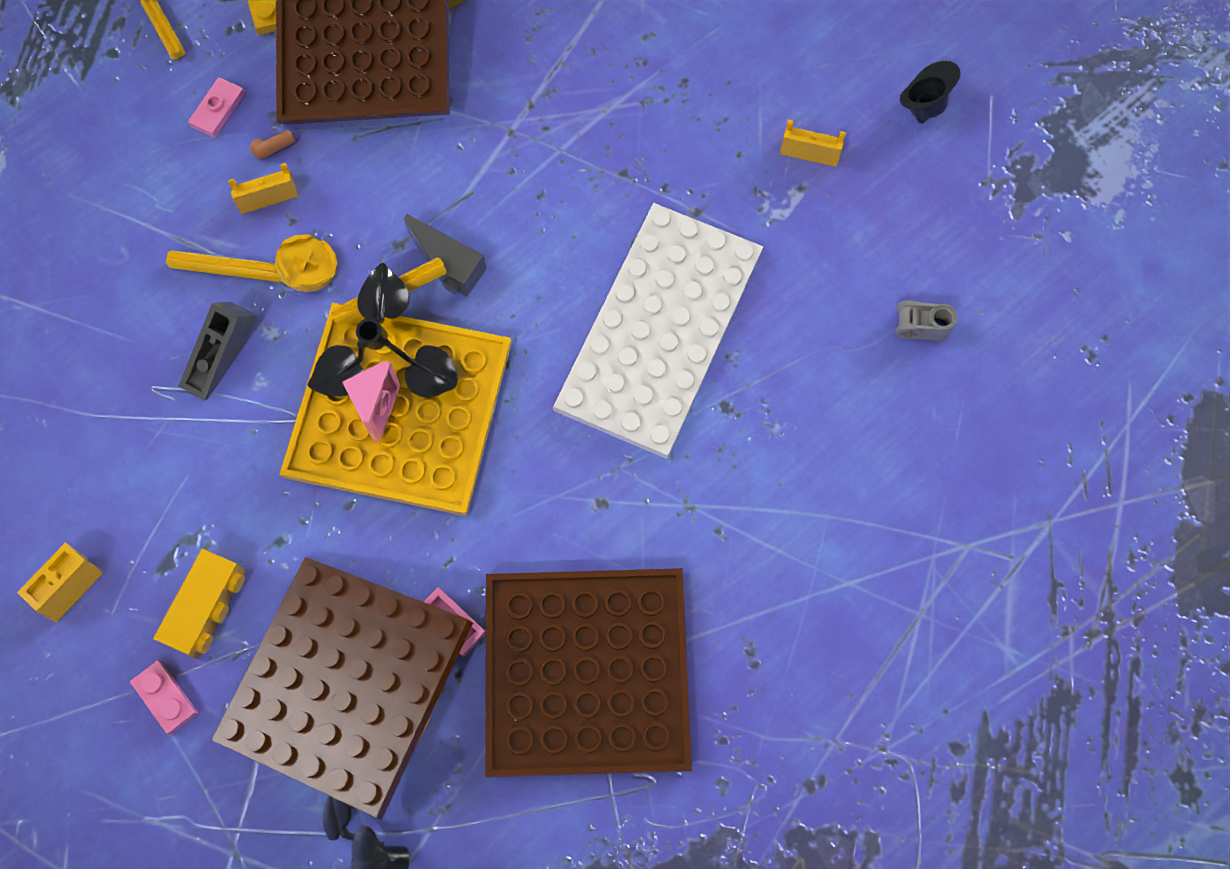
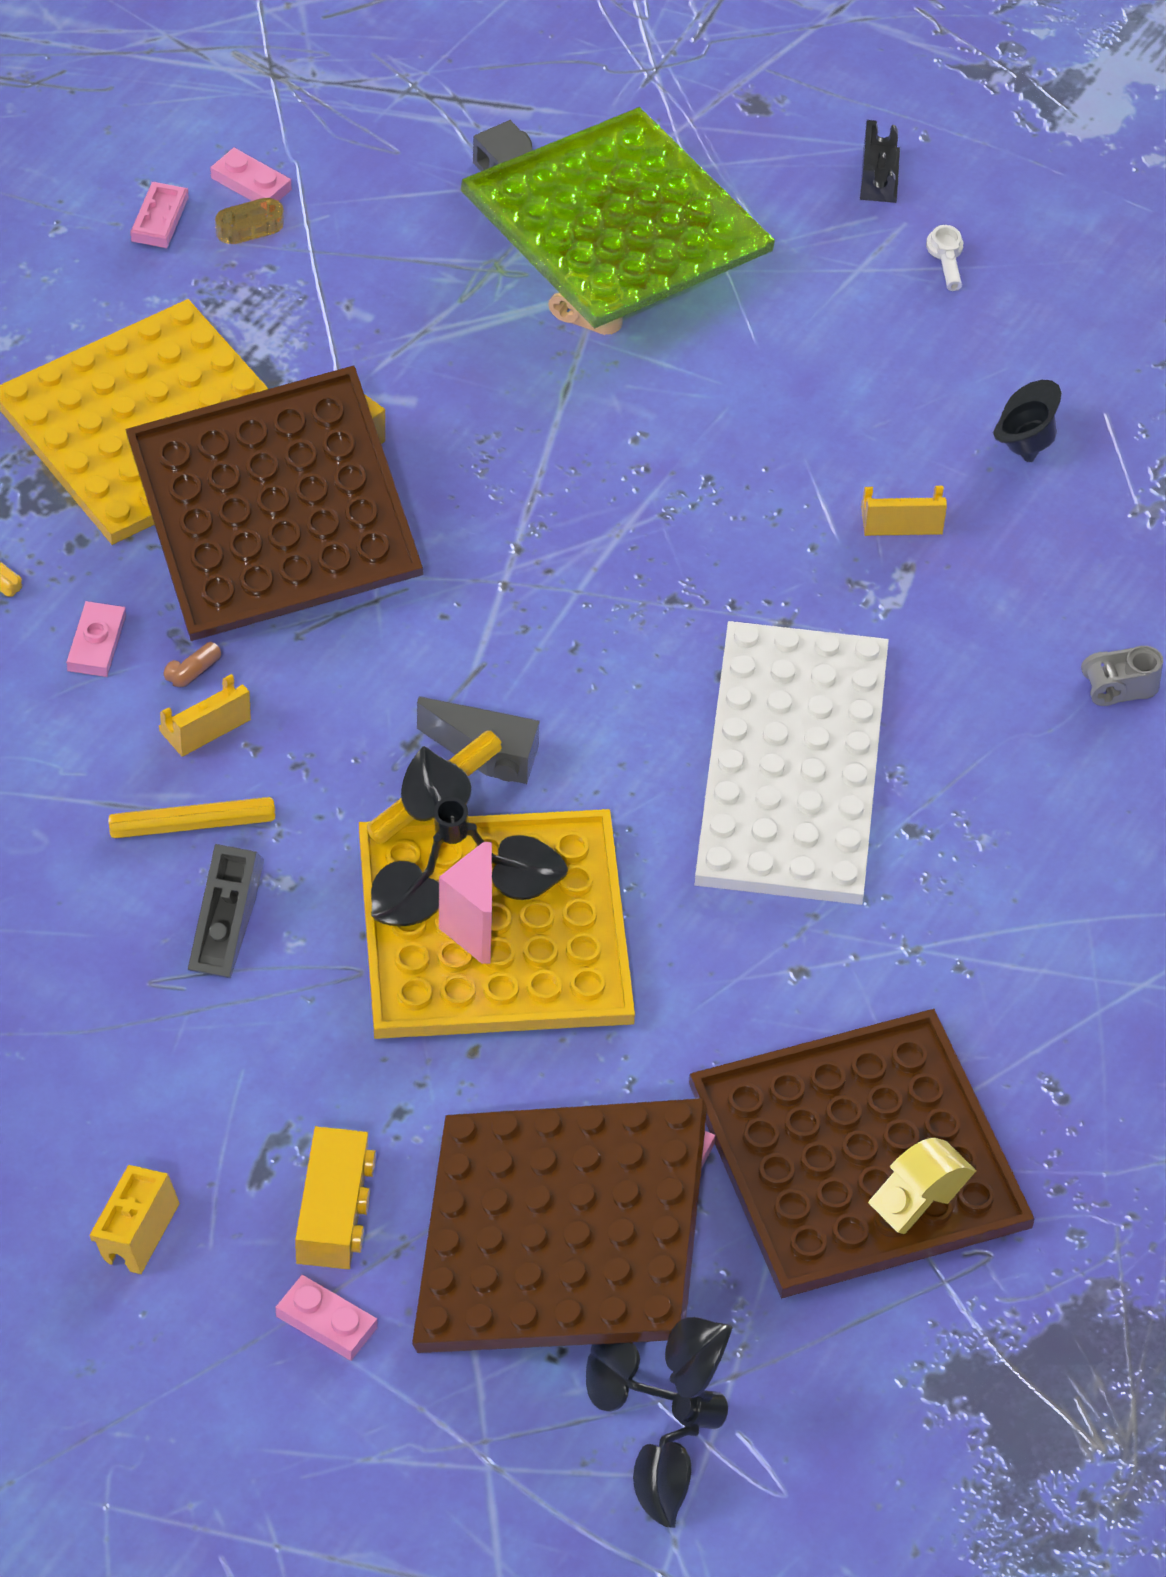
camera: 20 degrees left, 20 degrees down
yellow tile [275,234,337,292] -> none
none -> light yellow brick [868,1138,976,1234]

